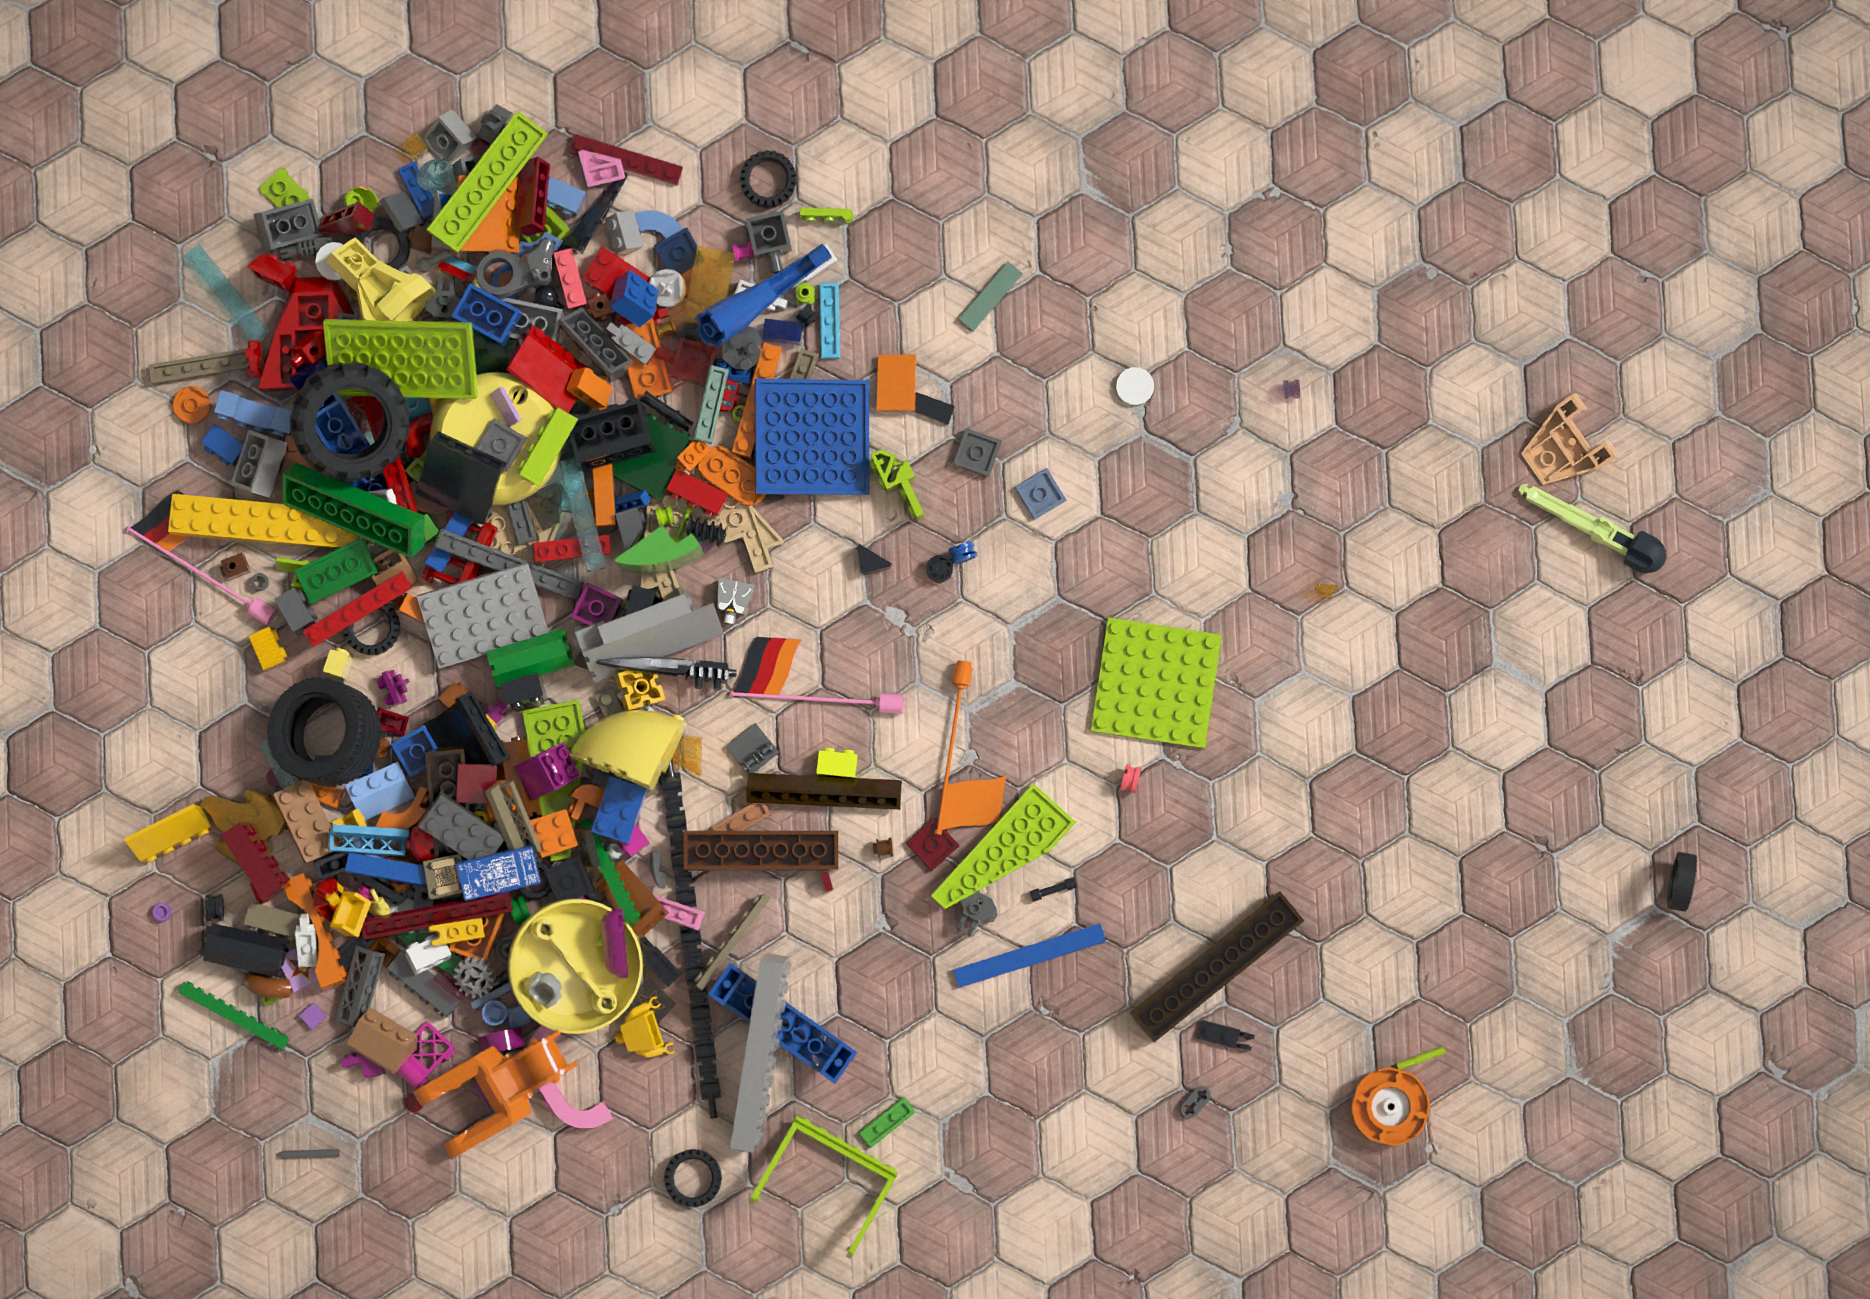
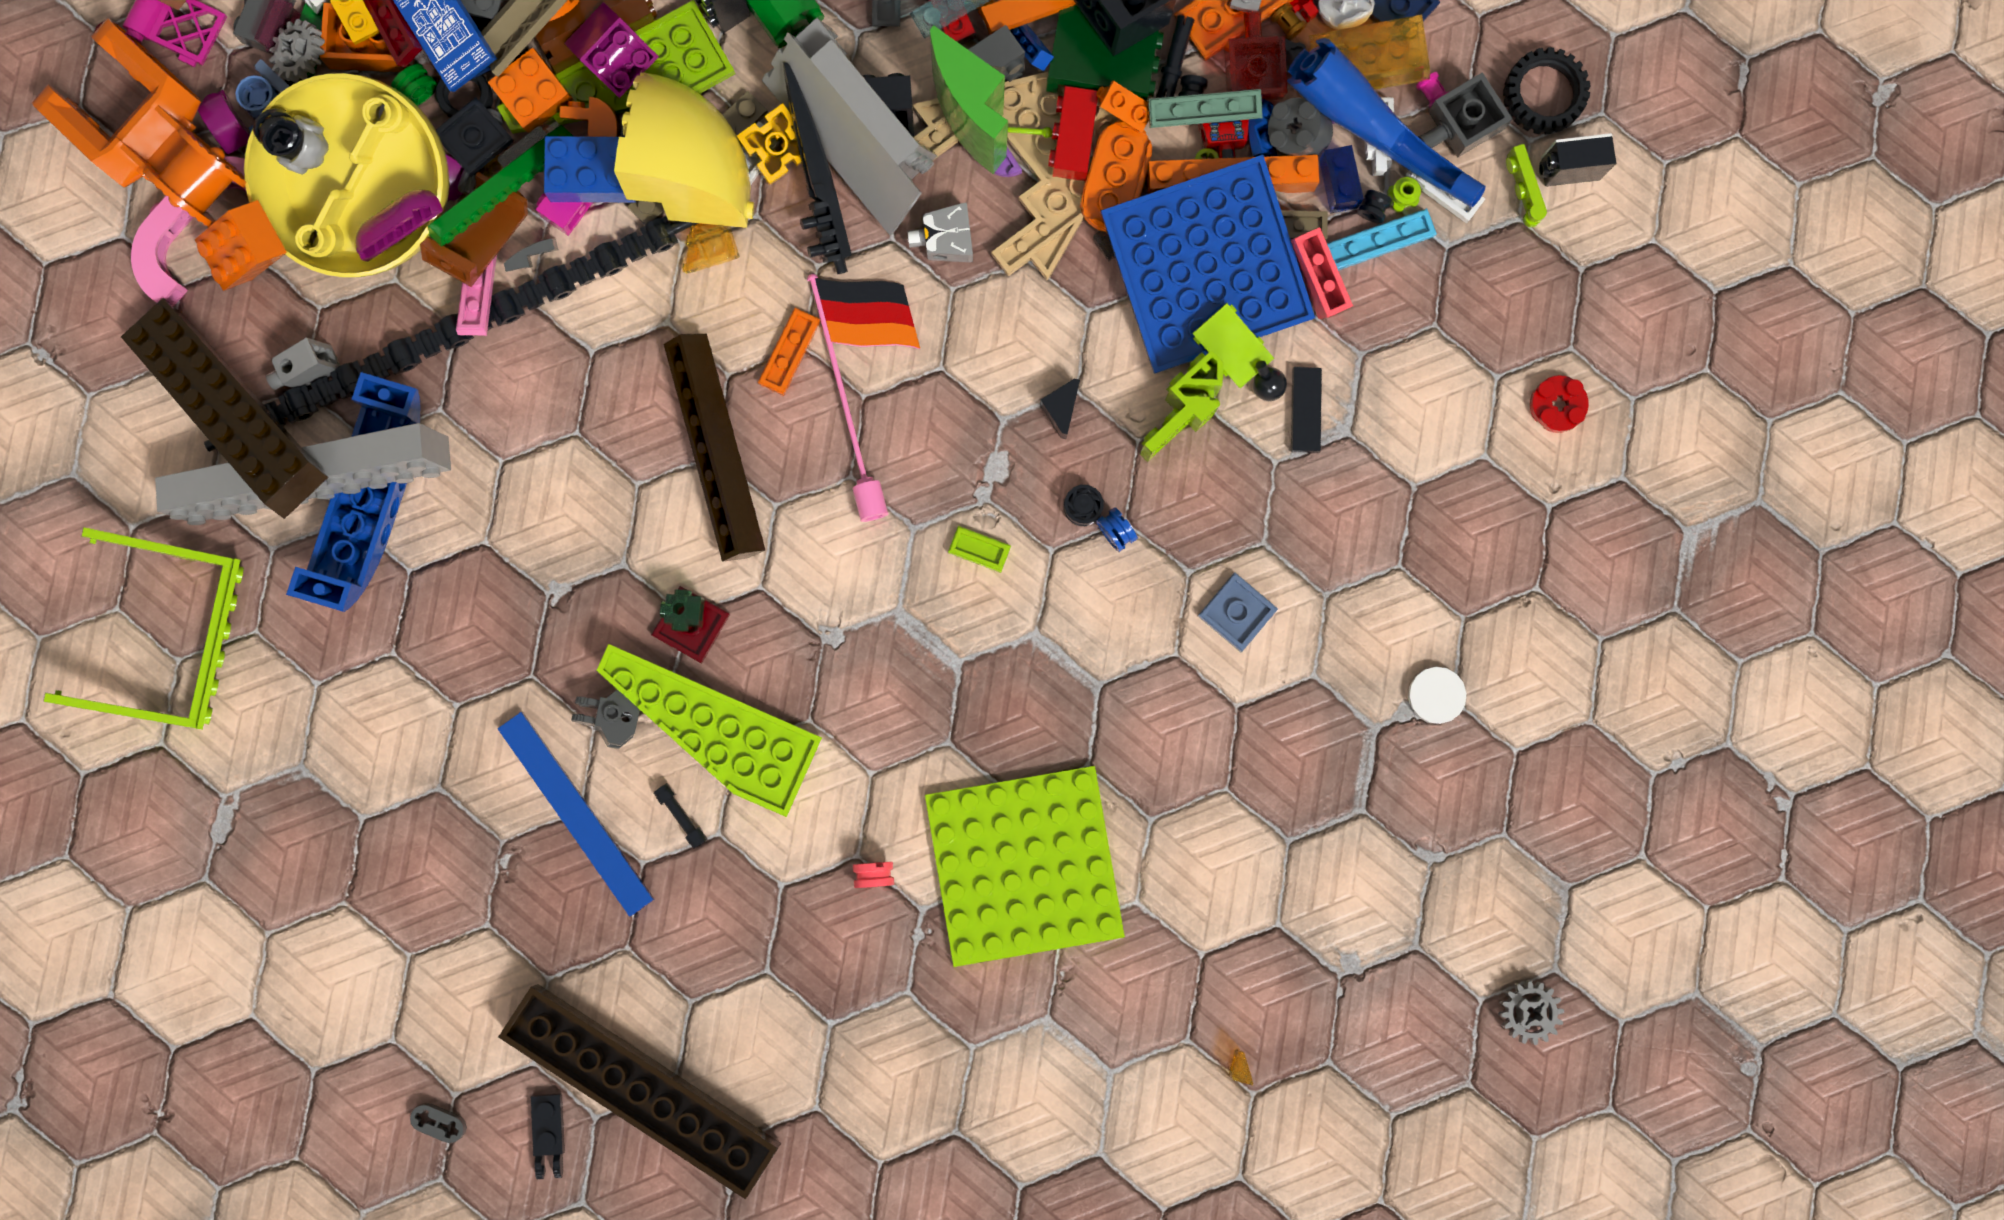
camera: 60 degrees right, 0 degrees up
magenta brick [571,582,623,627] -> none
white hinge [606,843,623,860] -> none
yellow torso [615,997,675,1058] -> none
clear smoke tile [626,978,677,1024] -> none
black hinge [640,936,682,987] -> none
lime wheel [655,505,675,527] -> none
black tyre [664,1149,722,1207] -> none
reddish brown brick [683,831,838,871] -> none
black piece [686,515,728,547] -> none
dark tan plate [693,893,771,991] -> none
nougat plate [712,803,771,831] -> none
dark grey hinge [726,723,779,774] -> none
neon yellow brick [817,748,858,778] -> none
dark red tile [821,872,834,893] -> none
bright green tile [859,1098,916,1148] -> none
reddish brown brick [873,837,893,858] -> none
orange tile [876,354,917,412] -> none
orange flag [934,660,1006,835] -> none
dark grey plate [953,428,1002,477] -> none
sand green tile [959,262,1023,332] -> none
clear purple wheel [1283,379,1300,399] -> none
none -> dark brown brick [121,298,329,519]
none -> orange brick [195,200,287,291]
none -> black wheel [253,108,302,156]
none -> light grey torso [266,338,340,390]
none -> clear green brick [660,590,705,632]
none -> orange tile [758,308,821,396]
none -> lime tile [948,526,1011,573]
none -> black wheel [1178,75,1208,96]
none -> lime piece [1192,303,1275,389]
none -> black piece [1253,361,1287,401]
none -> coral brick [1291,227,1353,319]
none -> light grey gear [1498,980,1564,1045]
none -> red plate [1530,375,1589,433]
none -> black piece [1539,133,1617,187]

